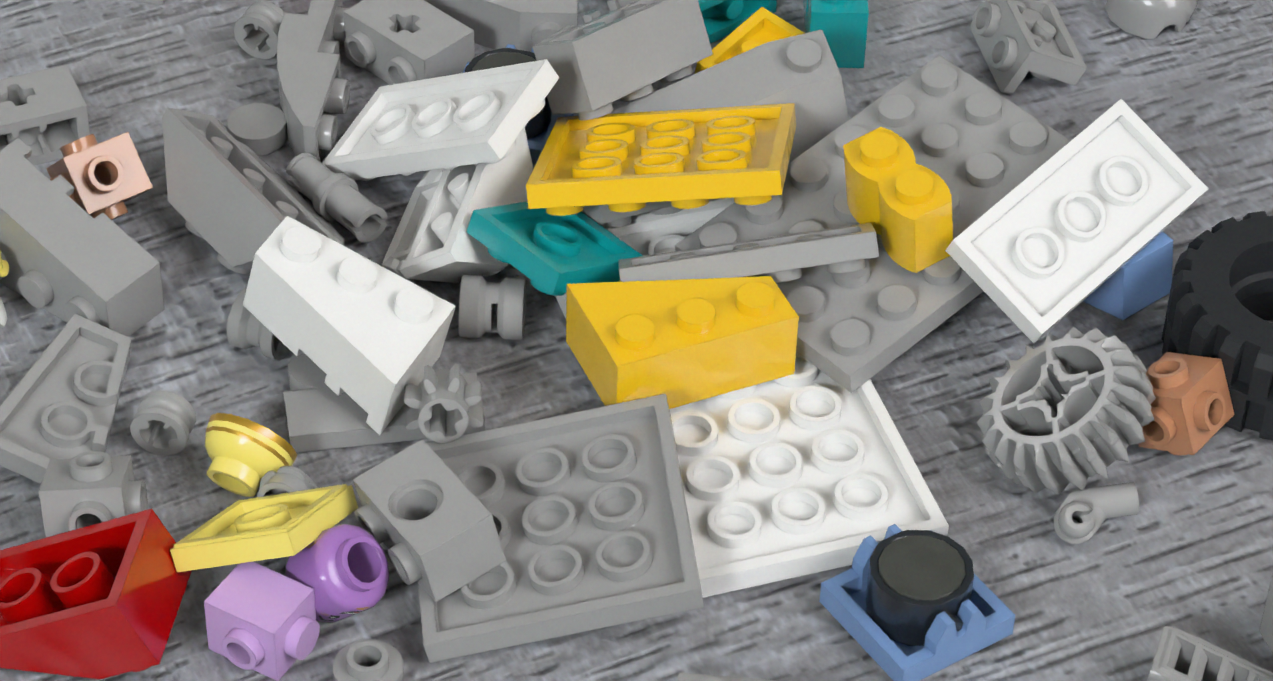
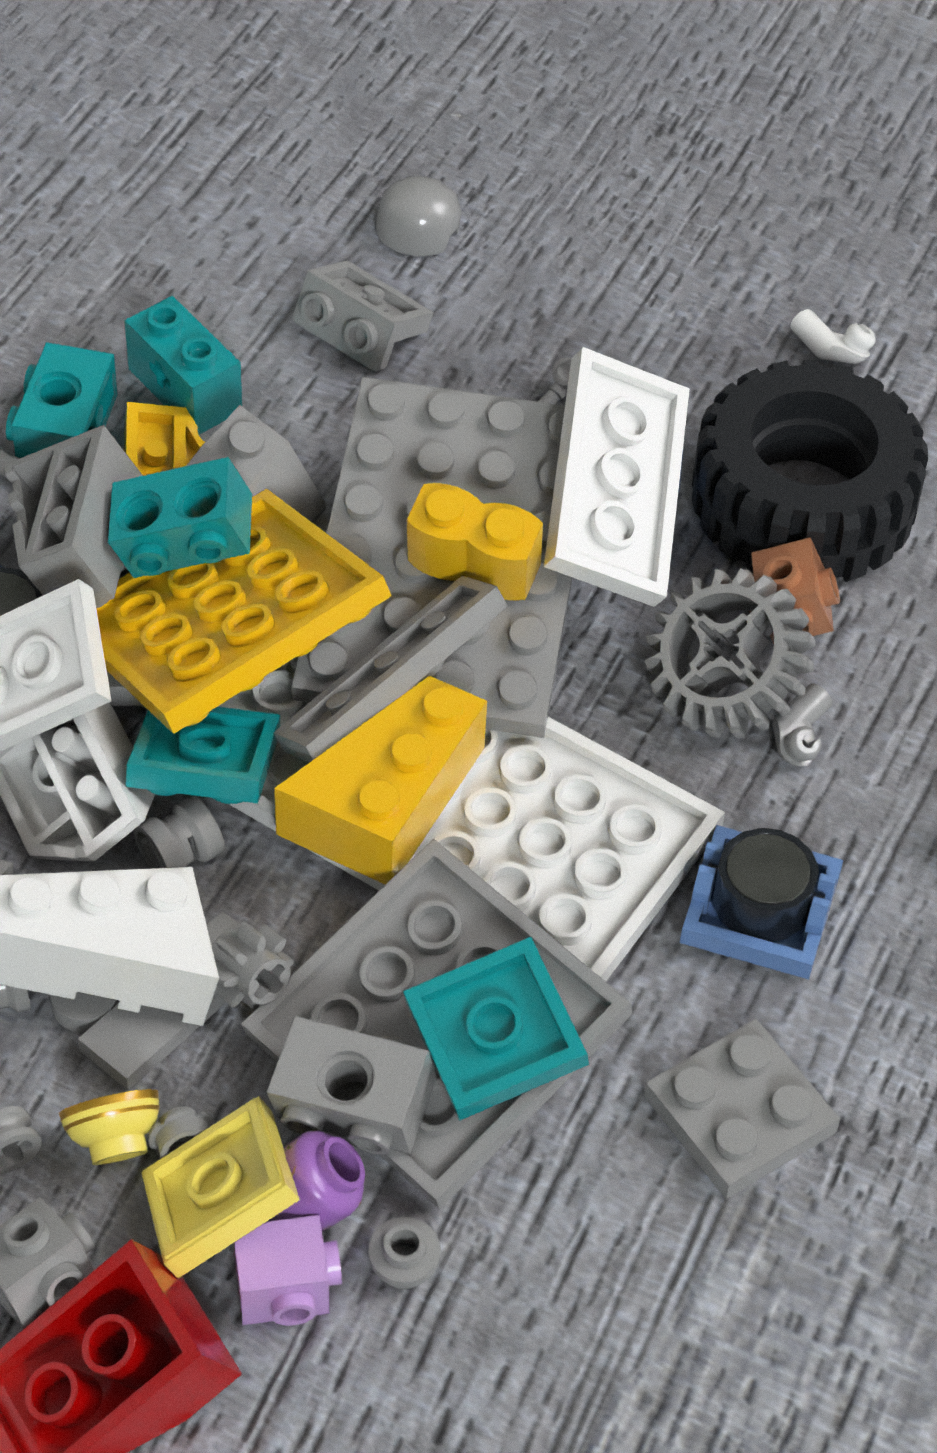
camera: 40 degrees left, 10 degrees up
none -> teal brick [108,457,252,578]
none -> teal plate [403,937,589,1121]

